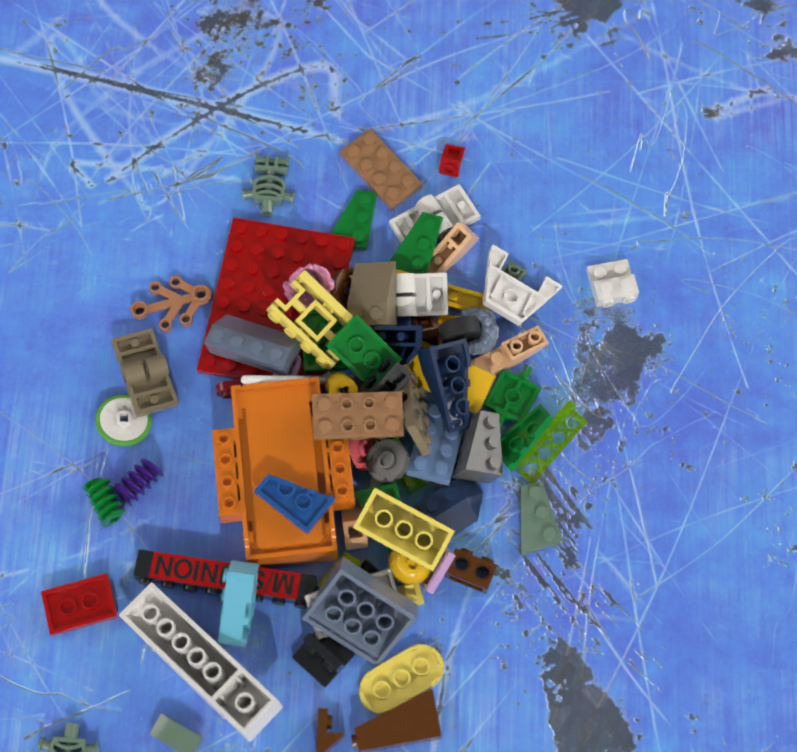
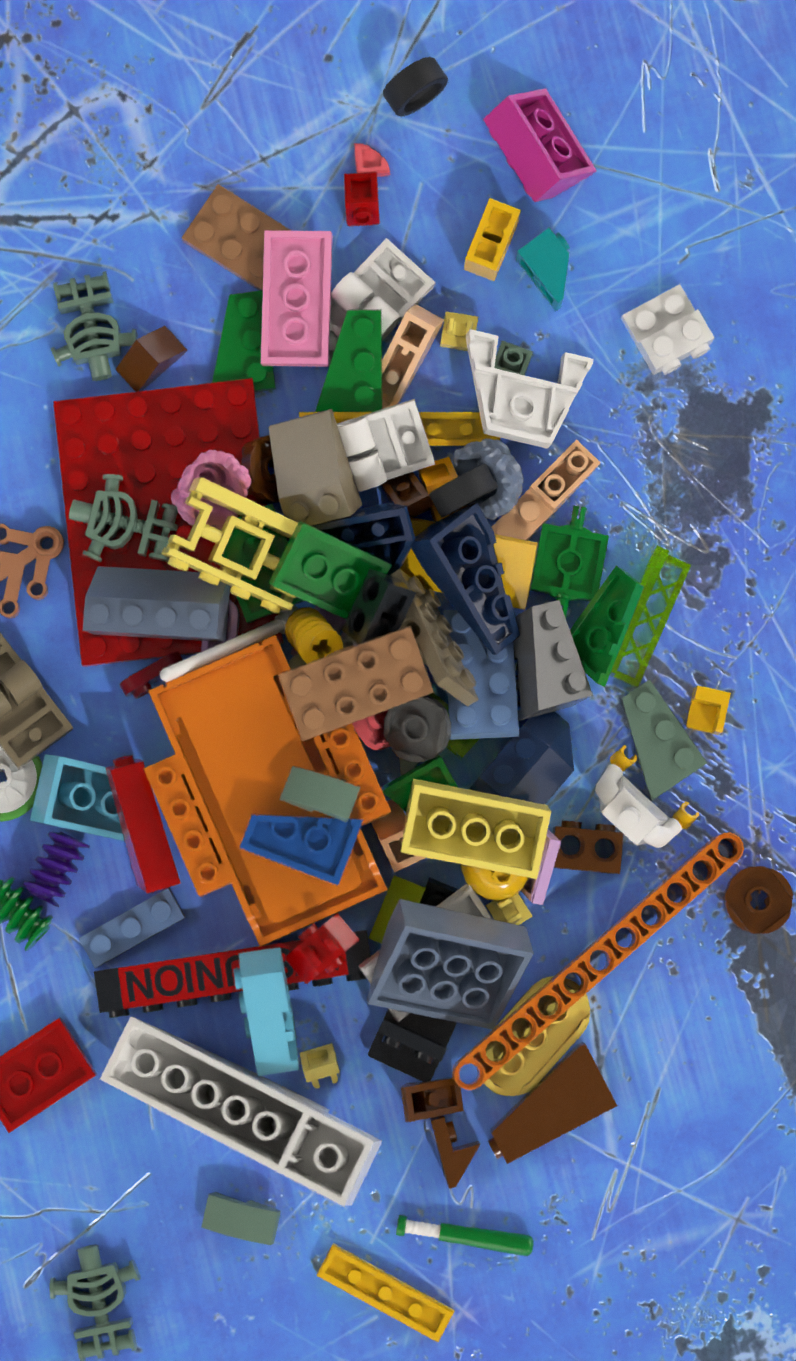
camera: 15 degrees left, 15 degrees up
none -> medium azure slope [30,754,125,841]
none -> sand green piece [69,474,178,562]
none -> medium blue plate [79,888,186,968]
none -> red slope [106,755,181,893]
none -> reddish brown slope [115,326,187,392]
none -> bright pink plate [261,230,333,367]
none -> sand green slope [279,766,360,822]
none -> red hinge [284,913,360,984]
none -> light yellow tile [300,1043,340,1089]
none -> coral tile [354,143,390,177]
none -> black tyre [383,57,448,117]
none -> reddish brown slope [401,1077,464,1122]
none -> light yellow tile [440,312,478,351]
none -> orange beam [452,832,744,1090]
none -> yellow brick [464,198,521,282]
none -> dark pink slope [483,88,597,202]
none -> teal slope [516,228,570,311]
none -> white torso [595,745,699,848]
none -> yellow panel [686,685,731,735]
none -> reddish brown plate [723,866,793,934]

